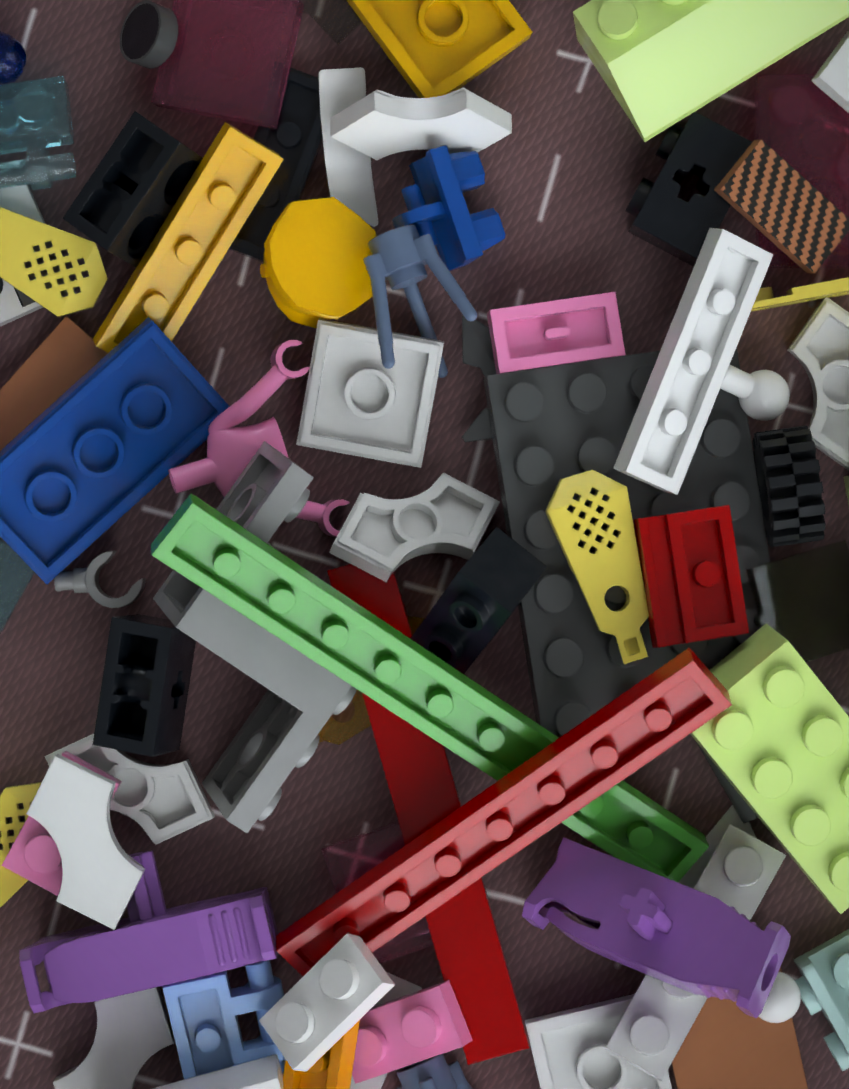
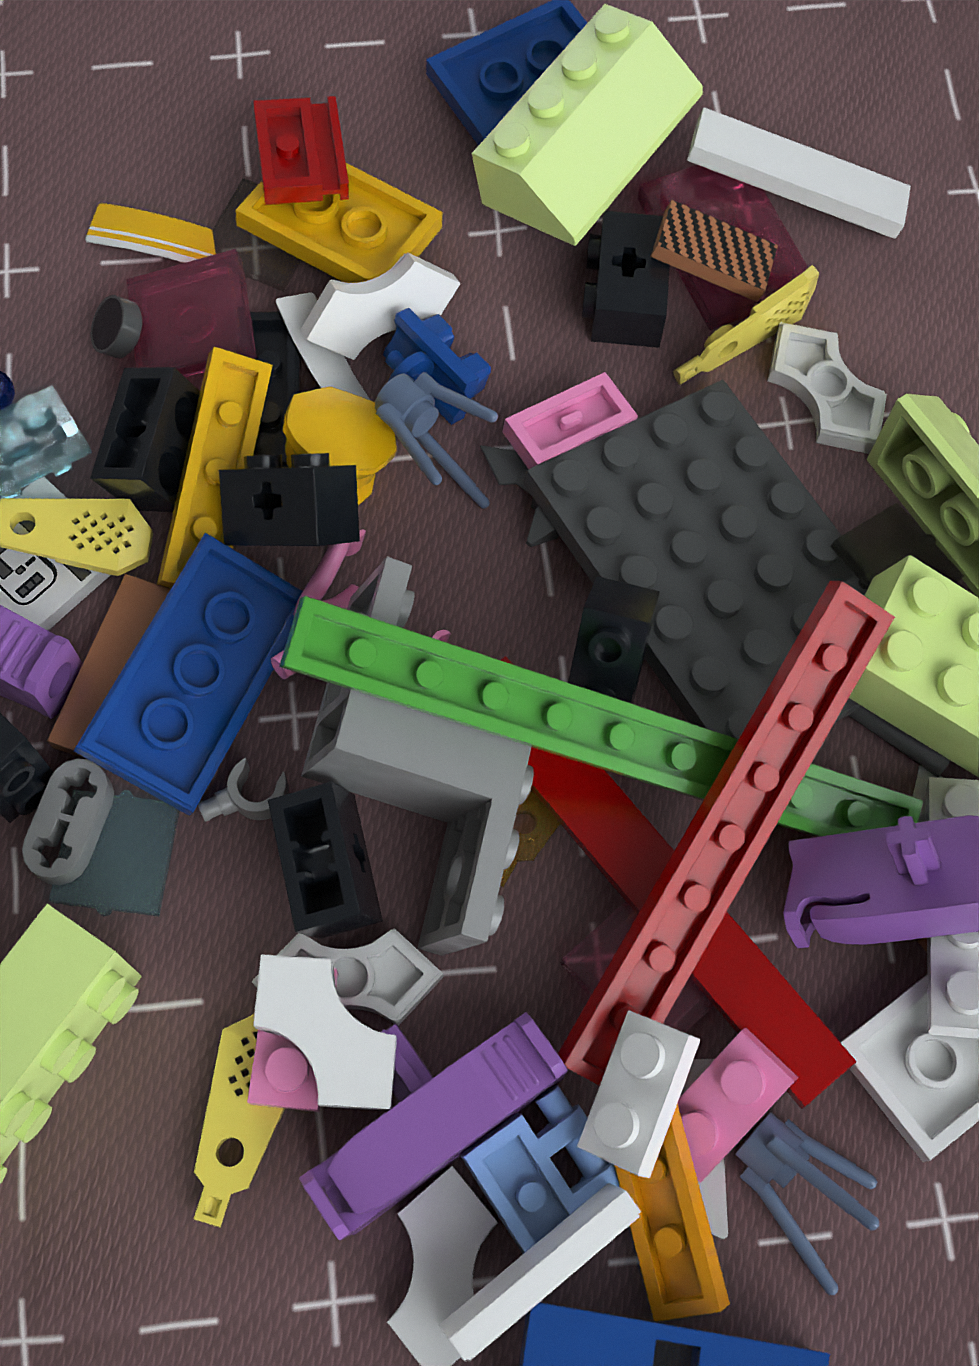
camera: 20 degrees left, 20 degrees down
white tile [296,318,444,468] -> none
white tile [329,473,500,582] -> none
light yellow piece [545,470,649,664] -> none
white plate [613,228,790,495] -> none
red plate [633,505,749,648] -> none
black tyre [752,425,826,547] -> none
none -> black brick [219,453,360,546]

